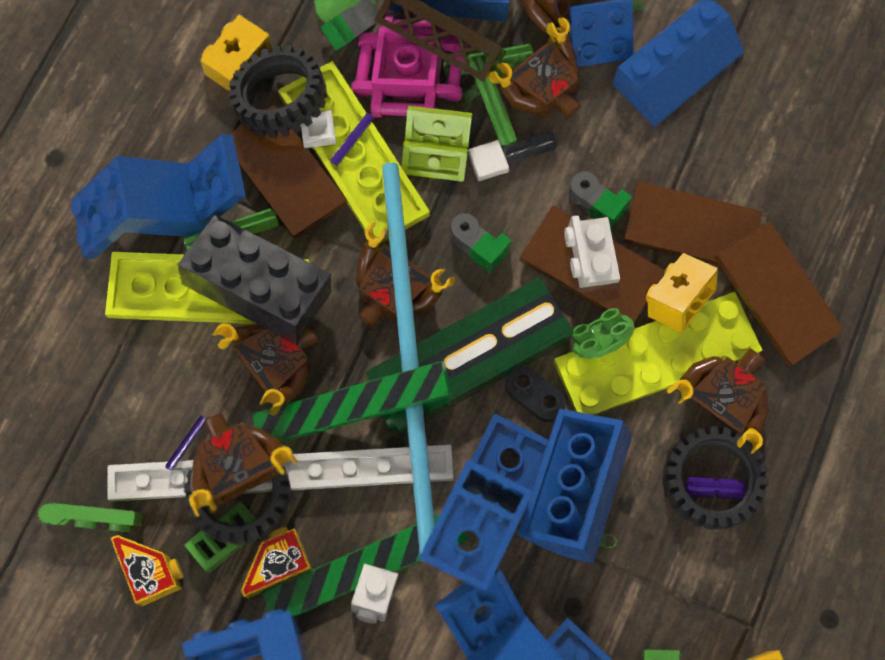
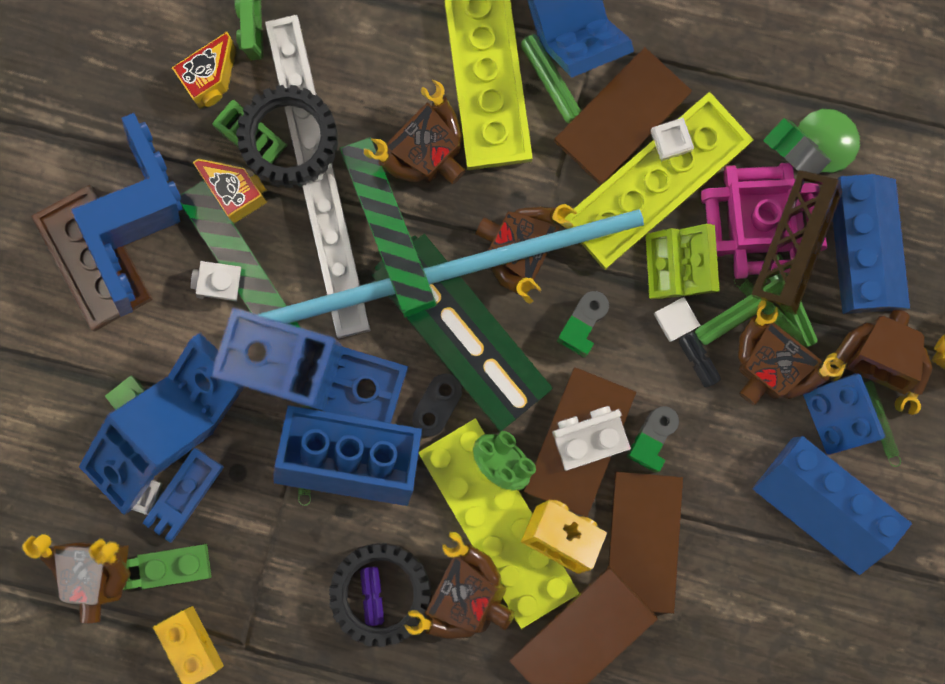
camera: 85 degrees right, 10 degrees up
dark purple piece [165,415,209,471] -> none
black brick [177,215,331,344] -> none
torso [189,413,299,517] -> none
yellow brick [200,15,272,91] -> none
black tyre [229,46,327,138] -> none
dark purple piece [329,113,374,166] -> none

